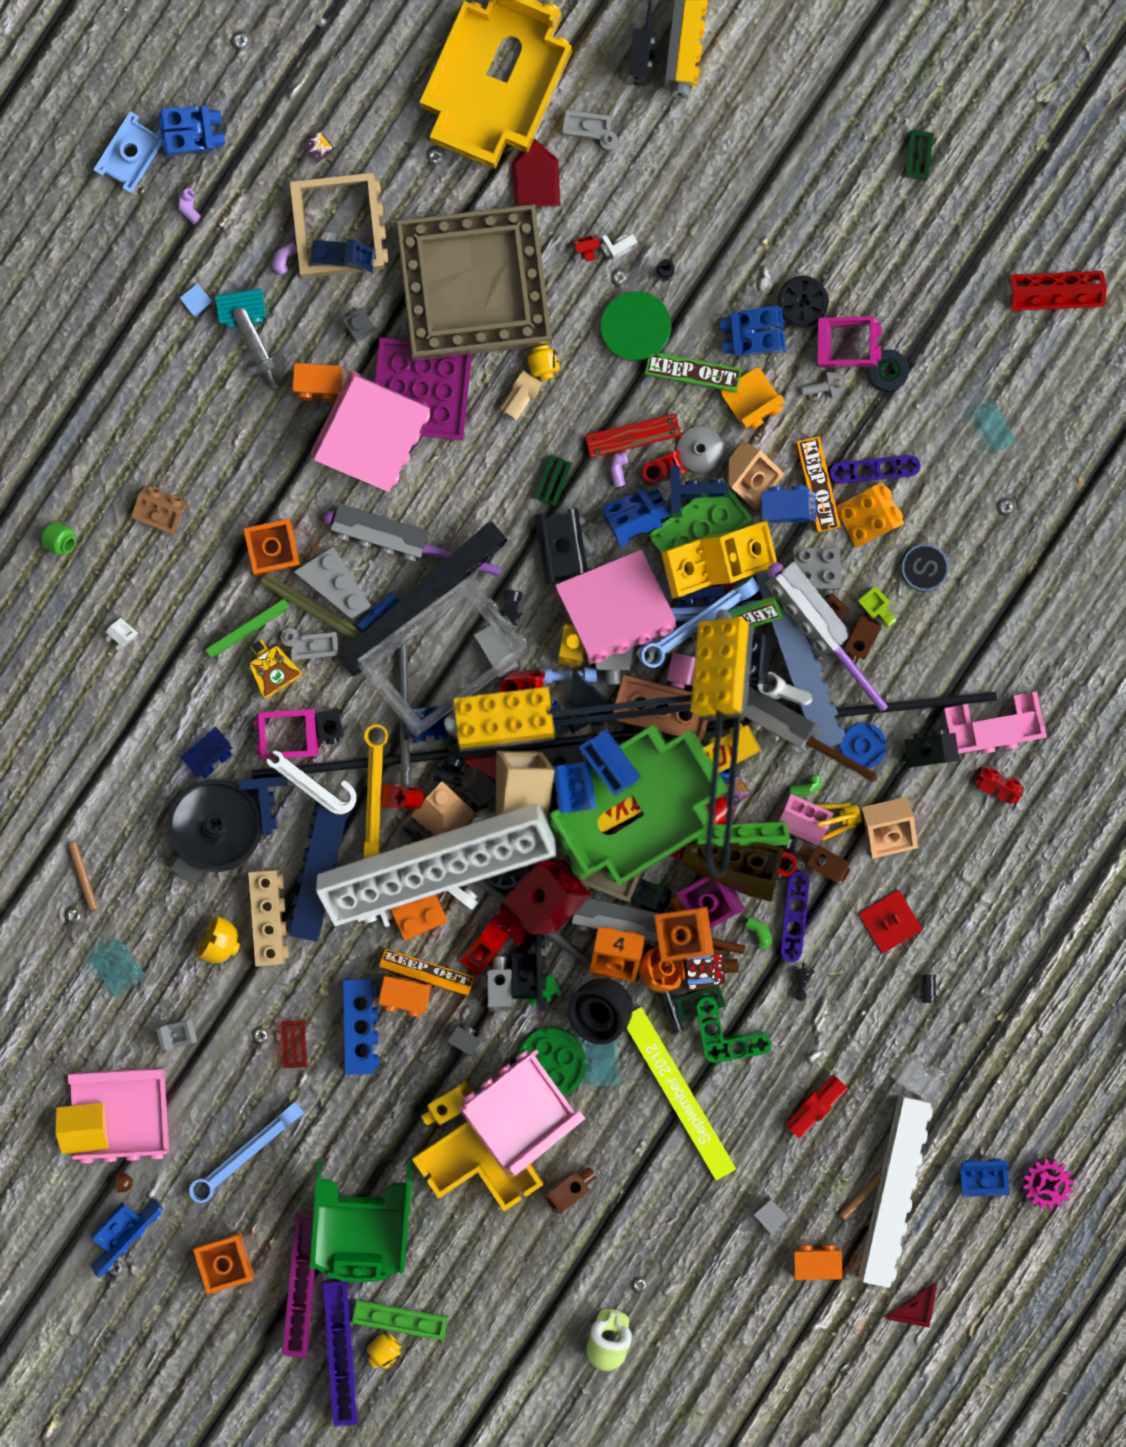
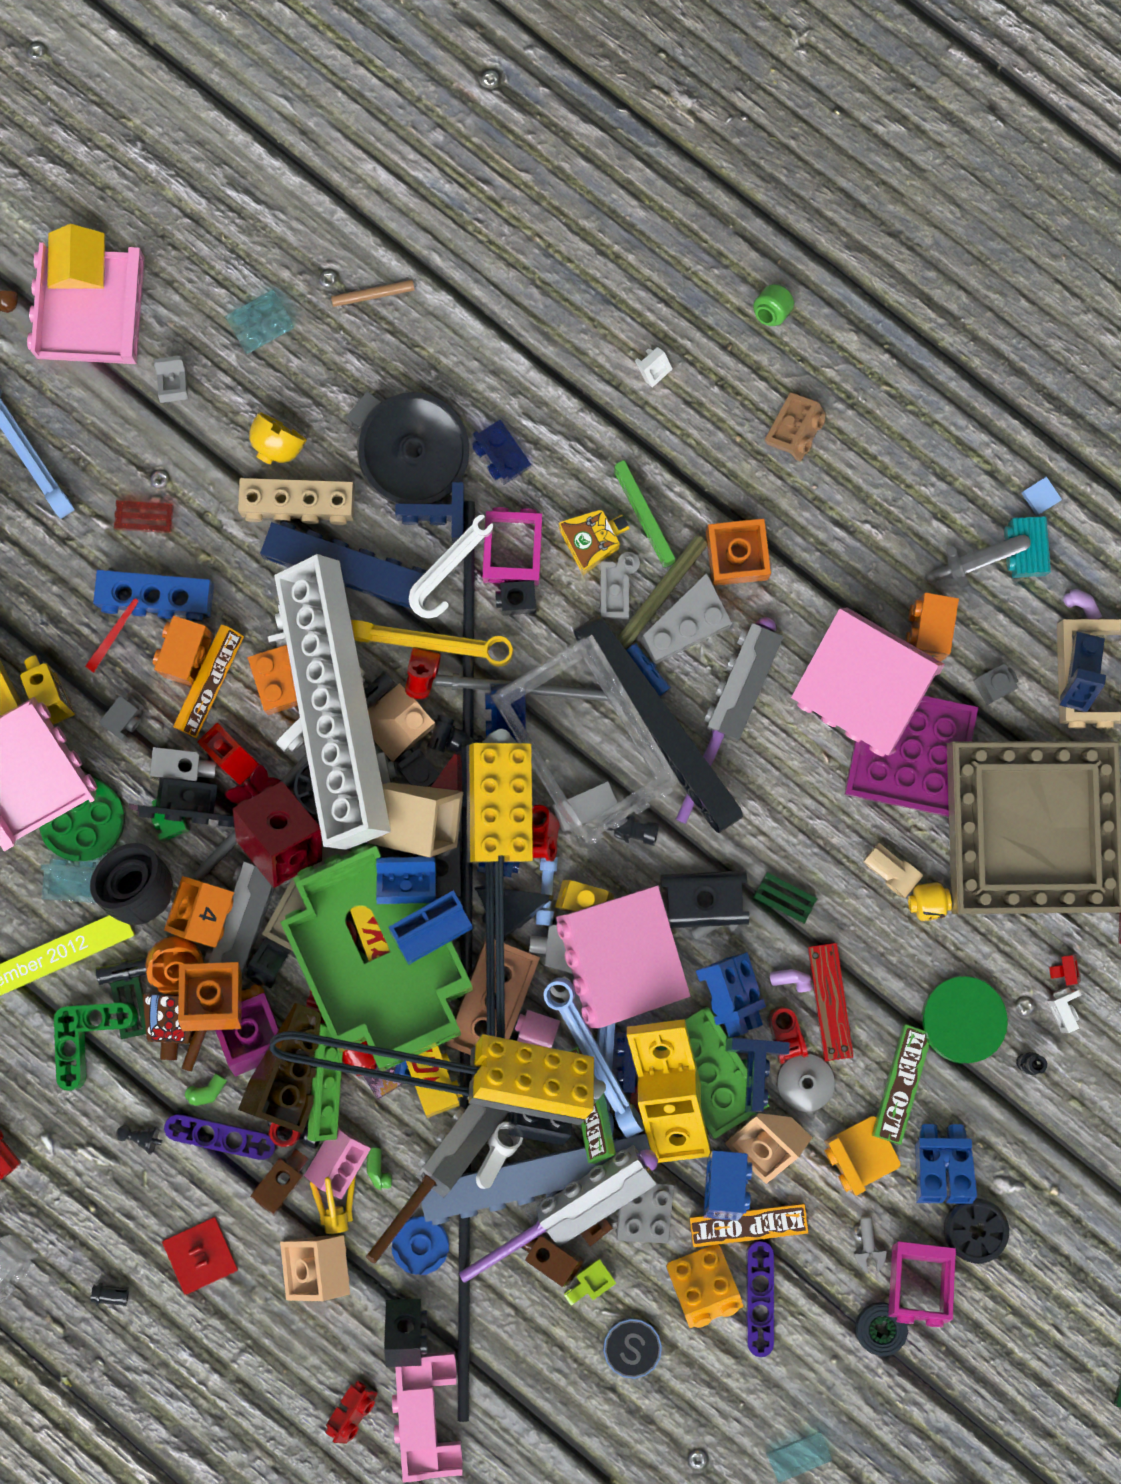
camera: 85 degrees right, 5 degrees down
none -> red sticker [85,599,138,673]

